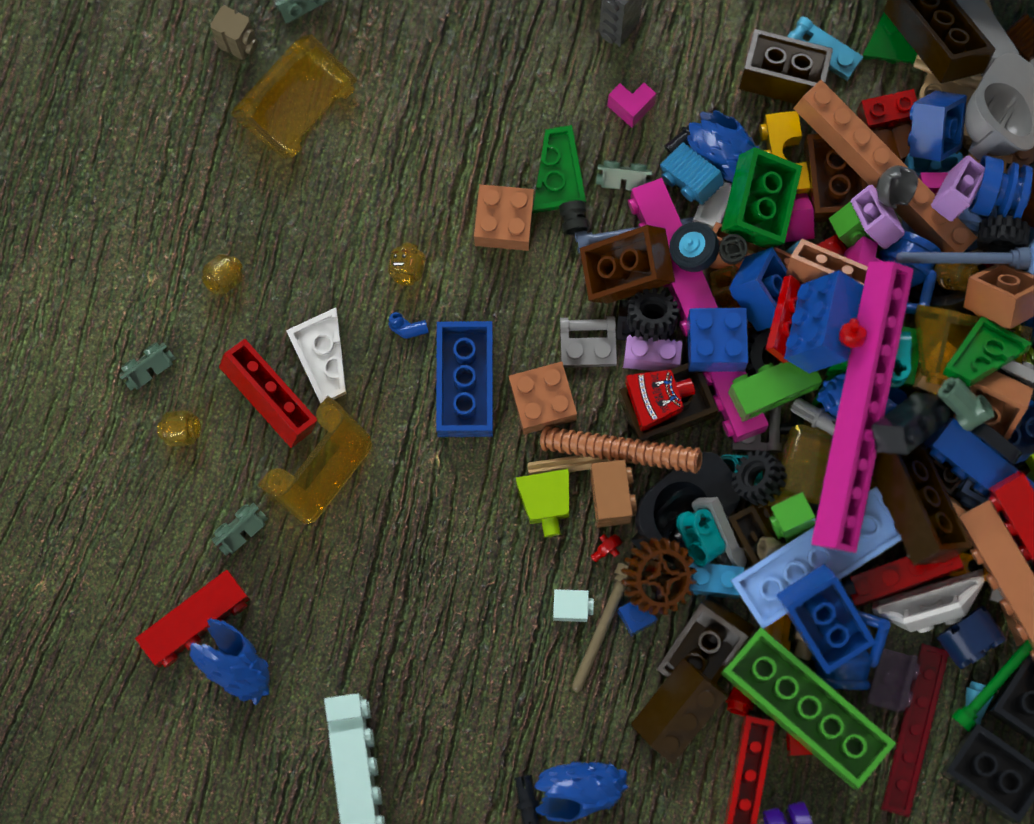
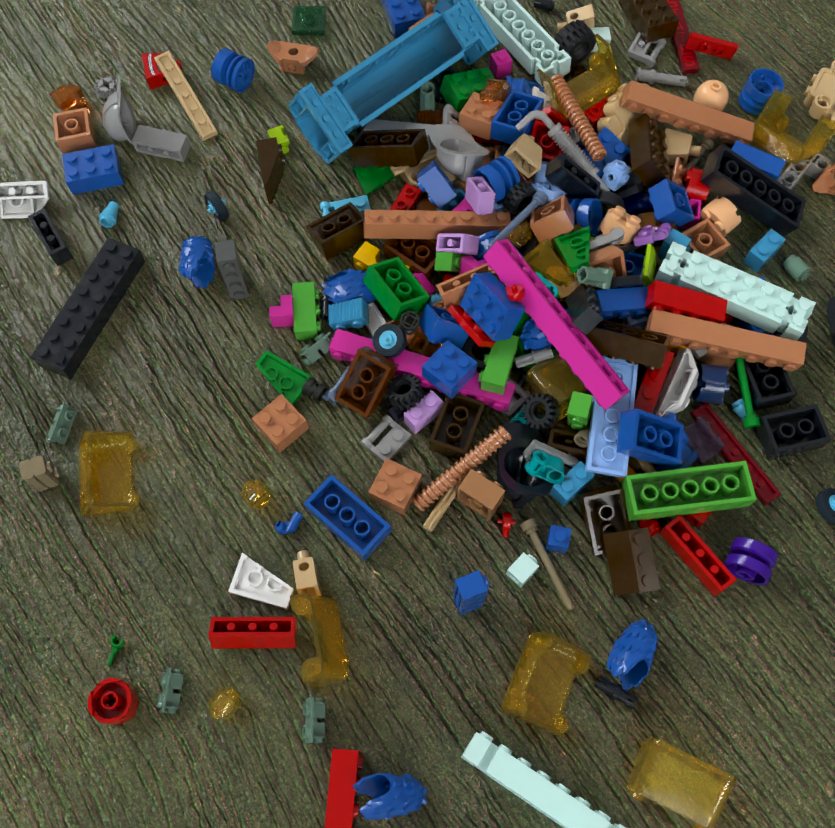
camera: 50 degrees left, 10 degrees down
clear yellow head [201,254,243,294] -> none
lime torso [516,469,569,537] -> none
reddish brown gear [620,538,698,615] -> none
red torso [625,370,695,432] -> none
dark grey hair [876,165,918,209] -> none
none -> red brick [88,678,139,725]
none -> green hand [106,635,126,666]
none -> bright green brick [292,281,321,340]
none -> tan torso [293,550,323,603]
none -> blue brick [452,570,490,616]
none -> clear yellow windscreen [502,632,592,738]

